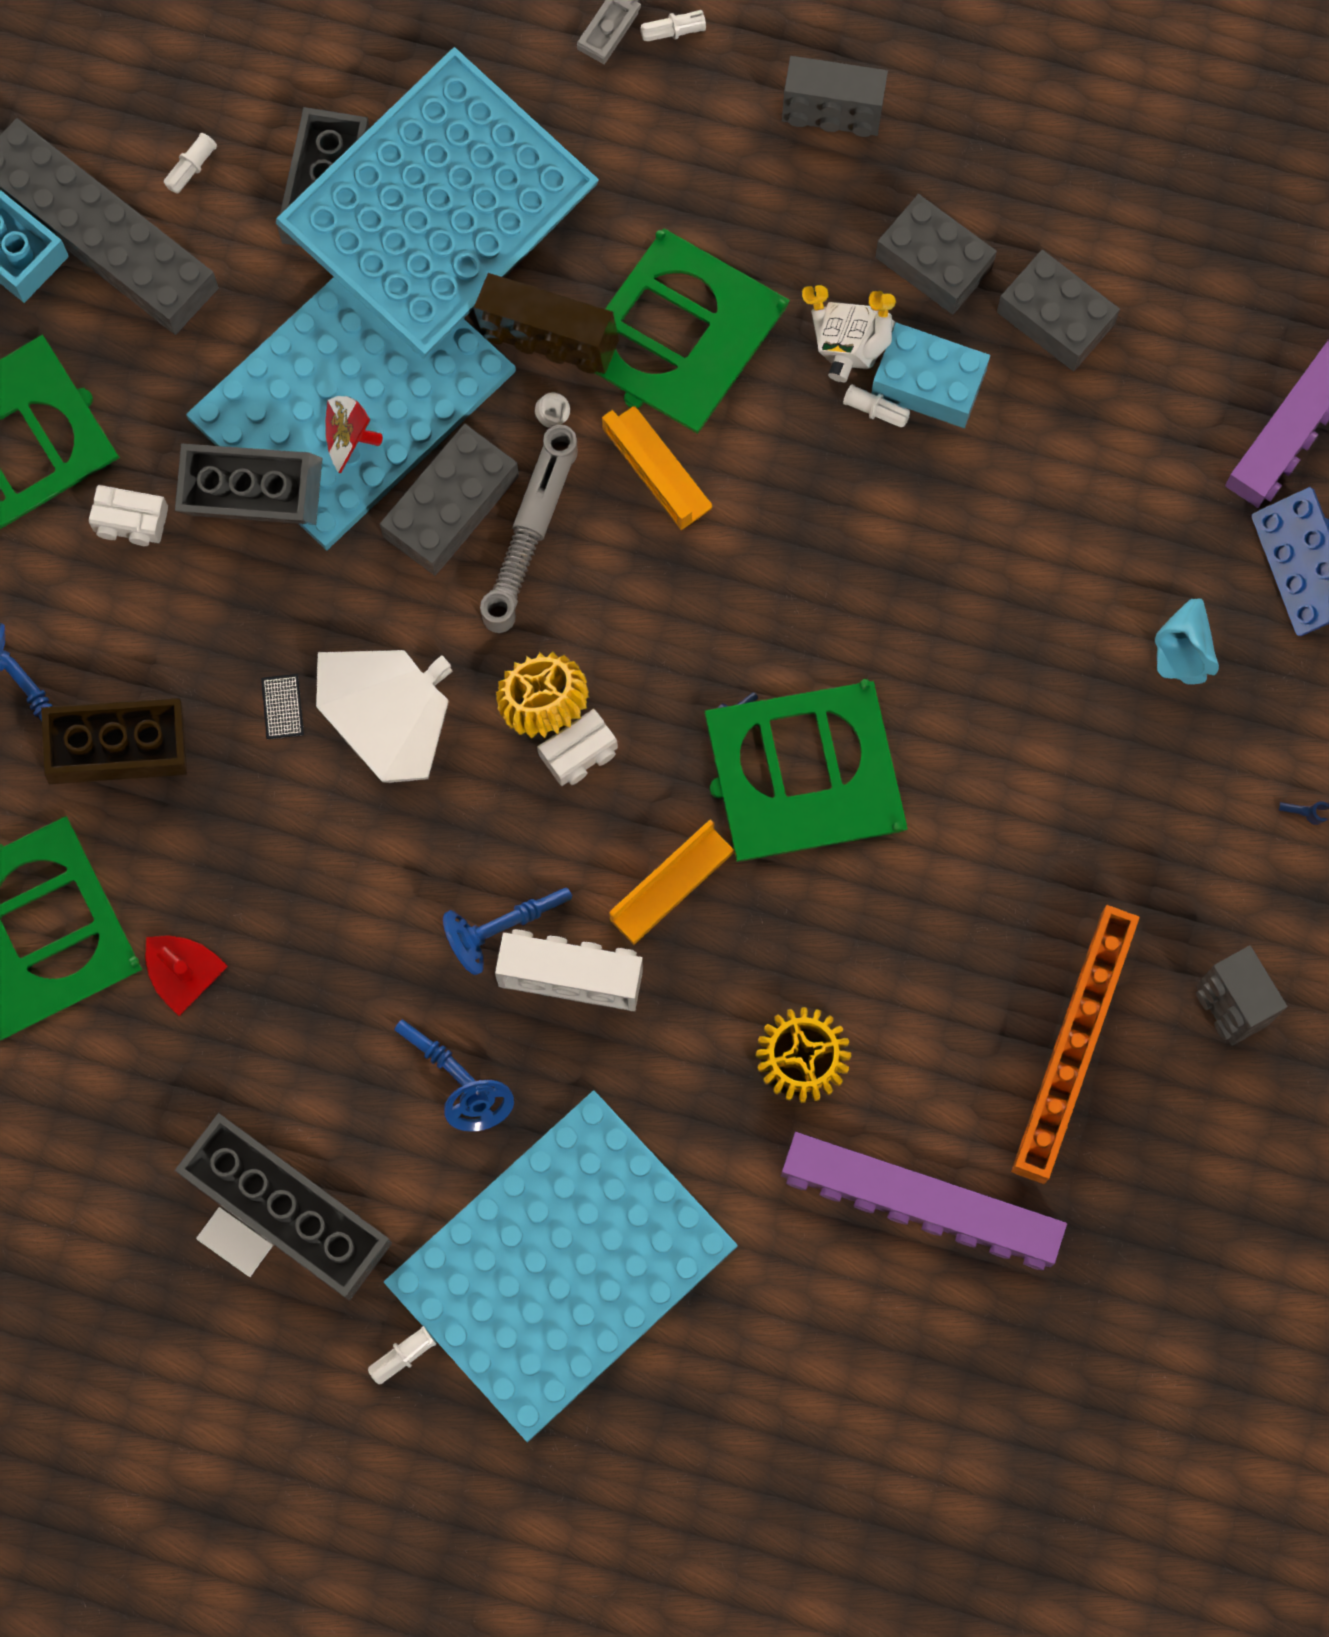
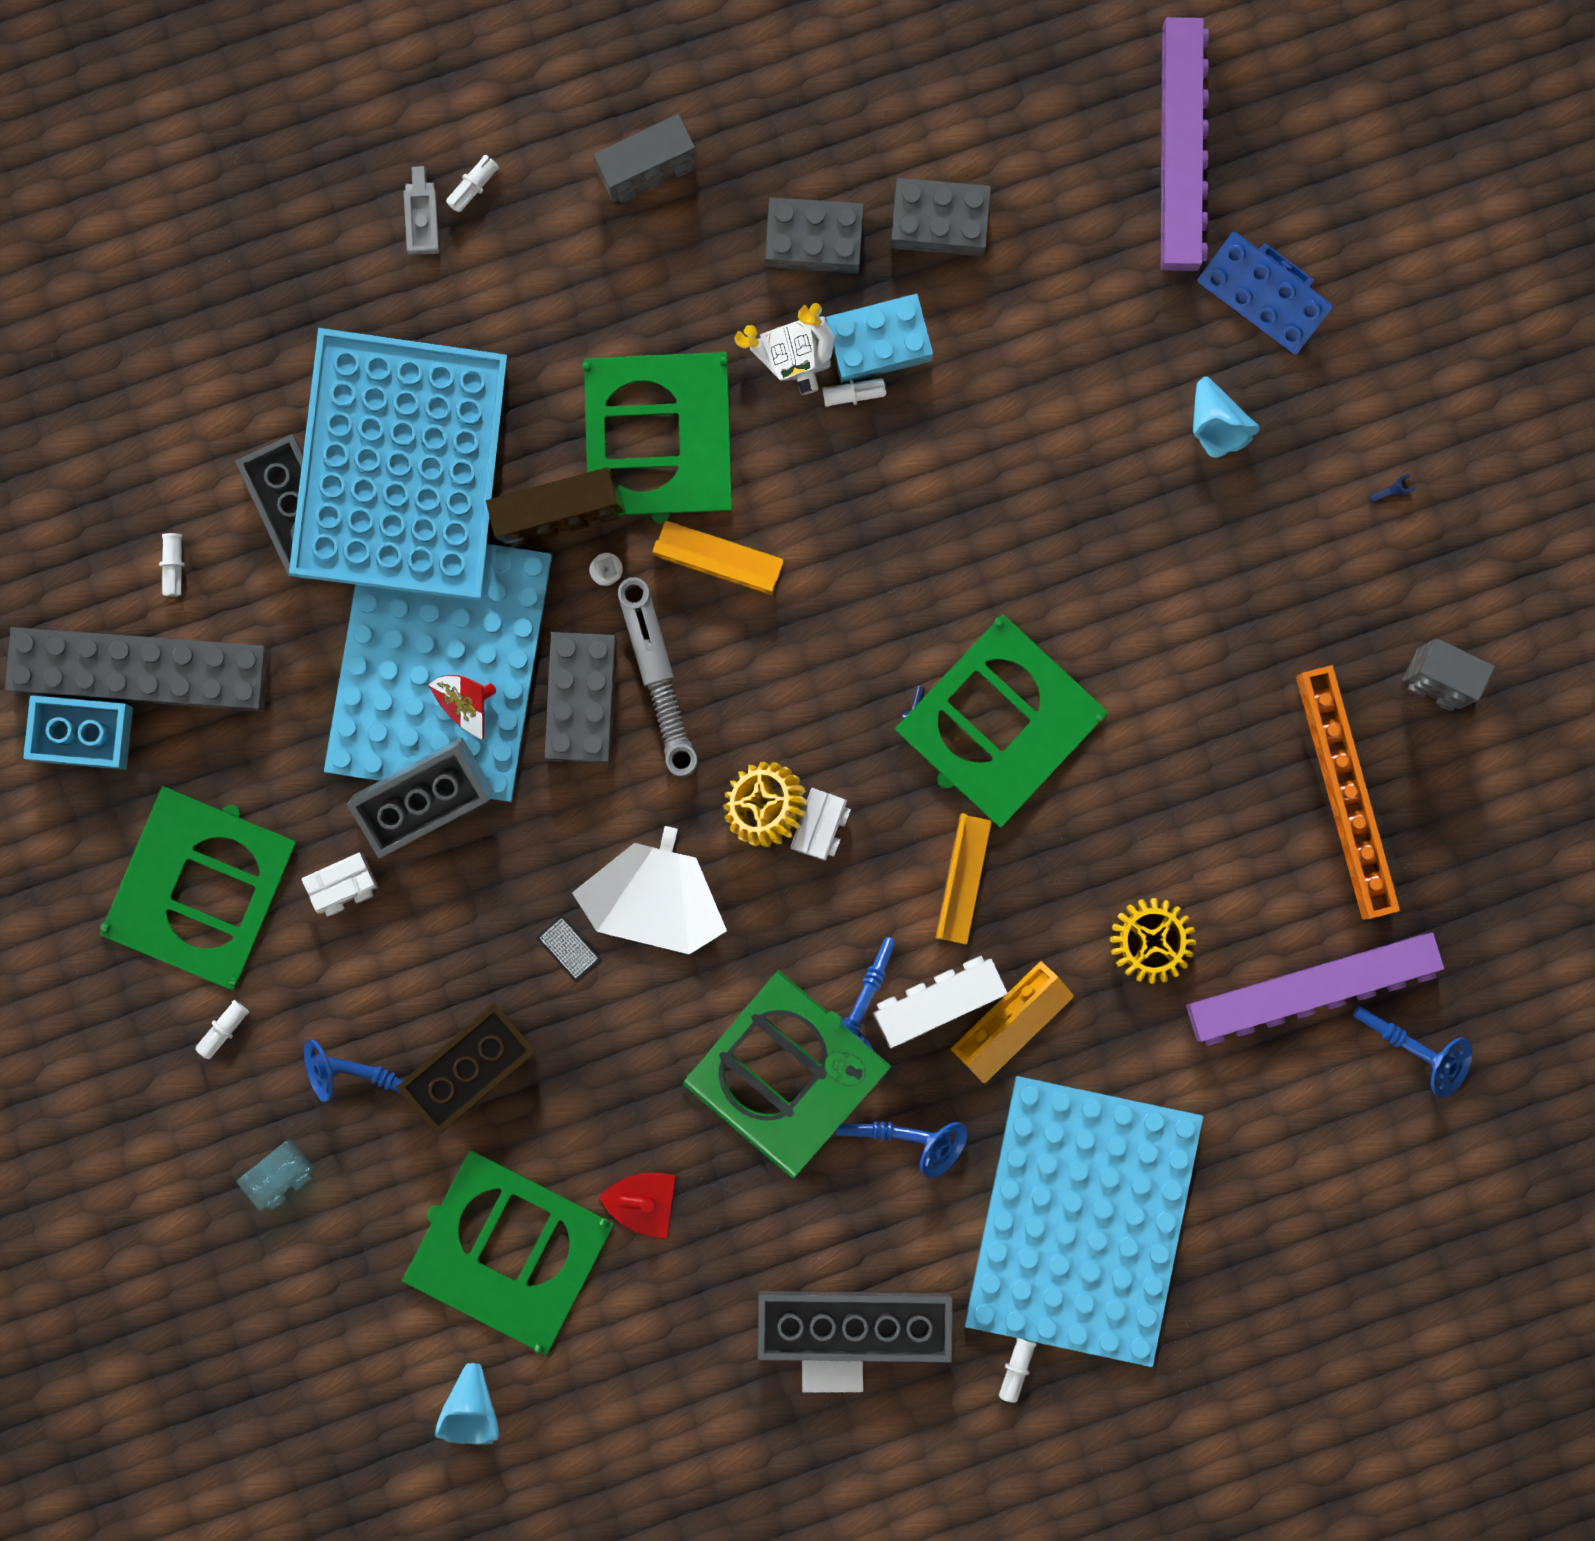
camera: 40 degrees left, 10 degrees up
none -> green door [682,970,891,1179]
none -> light orange panel [950,961,1074,1083]
none -> blue dish [1352,1005,1473,1098]

